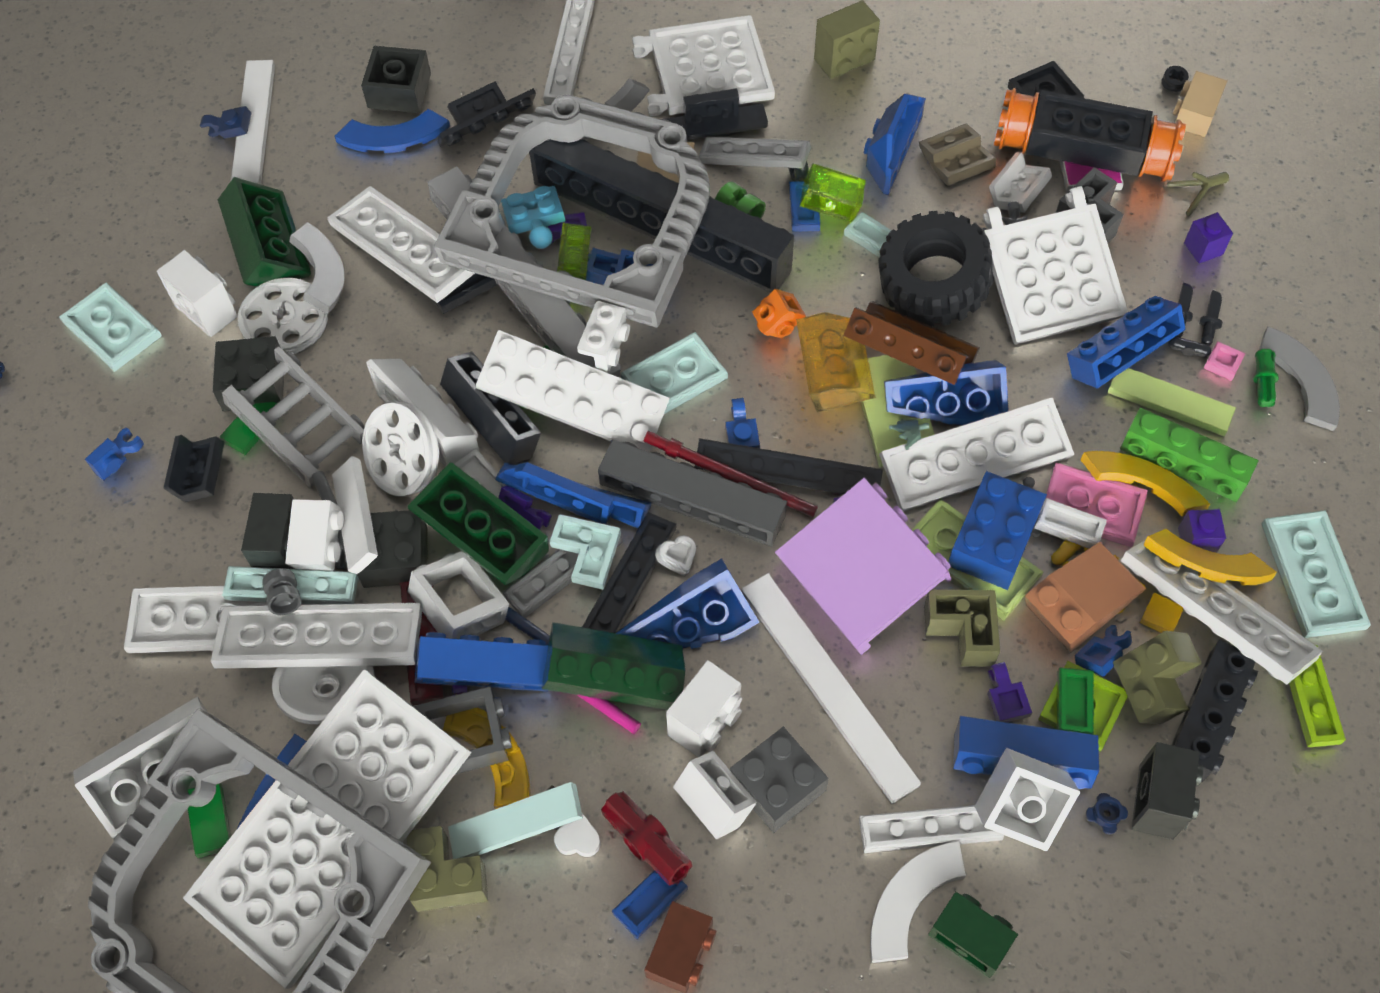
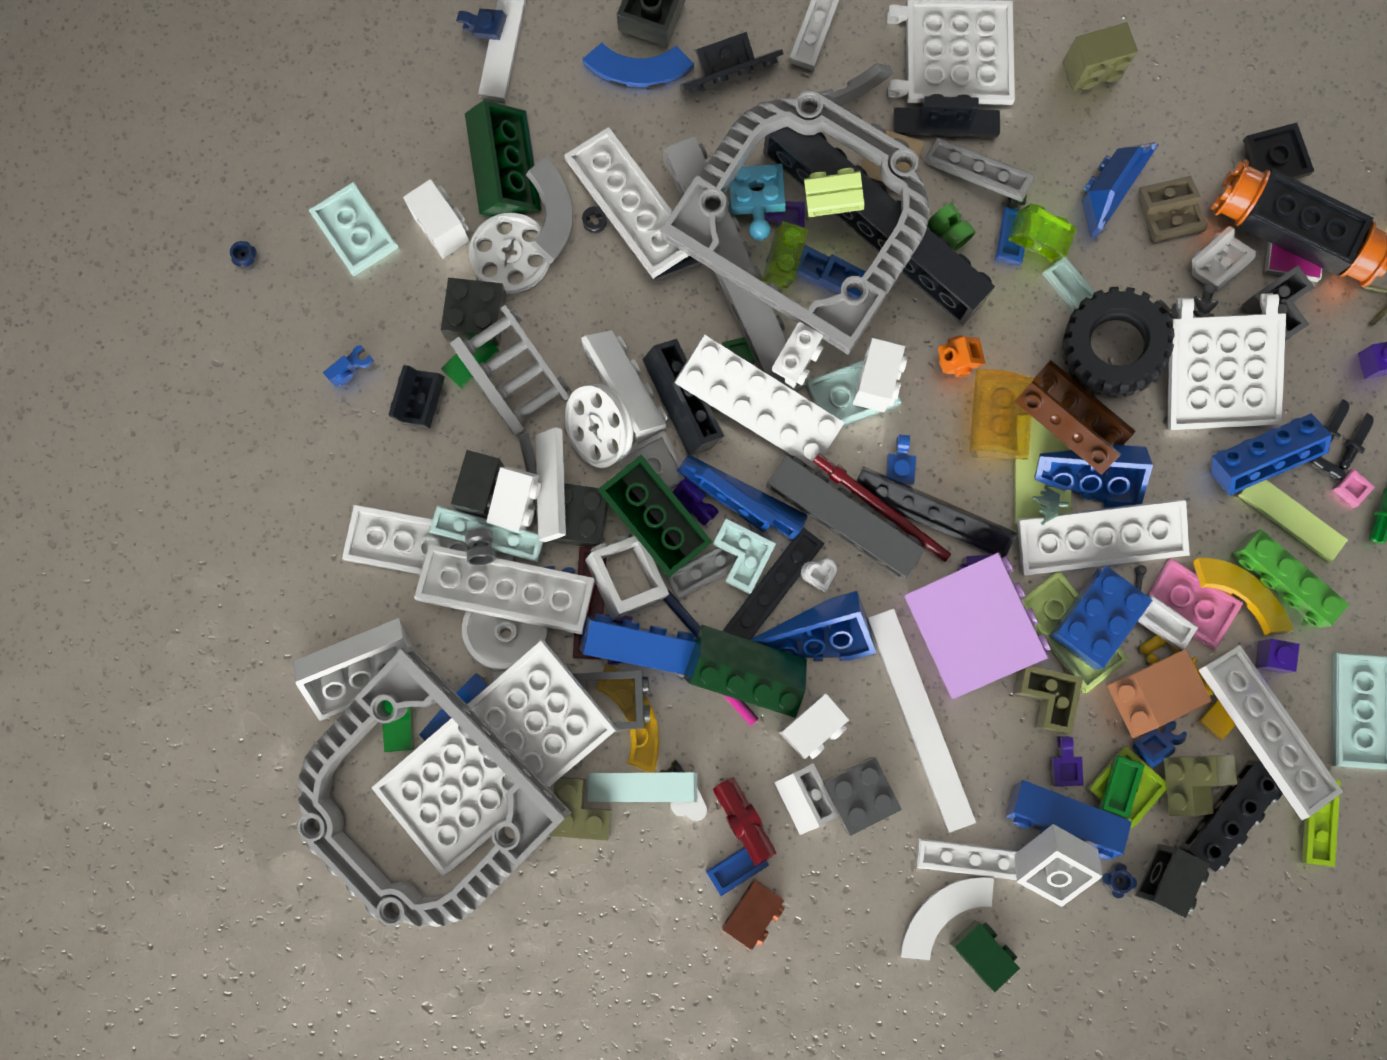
camera: 10 degrees right, 20 degrees up
yellow tile [1143,529,1277,586] -> none
none -> black bush [582,206,607,234]
none -> yellowish green brick [804,168,864,217]
none -> white brick [852,338,908,413]

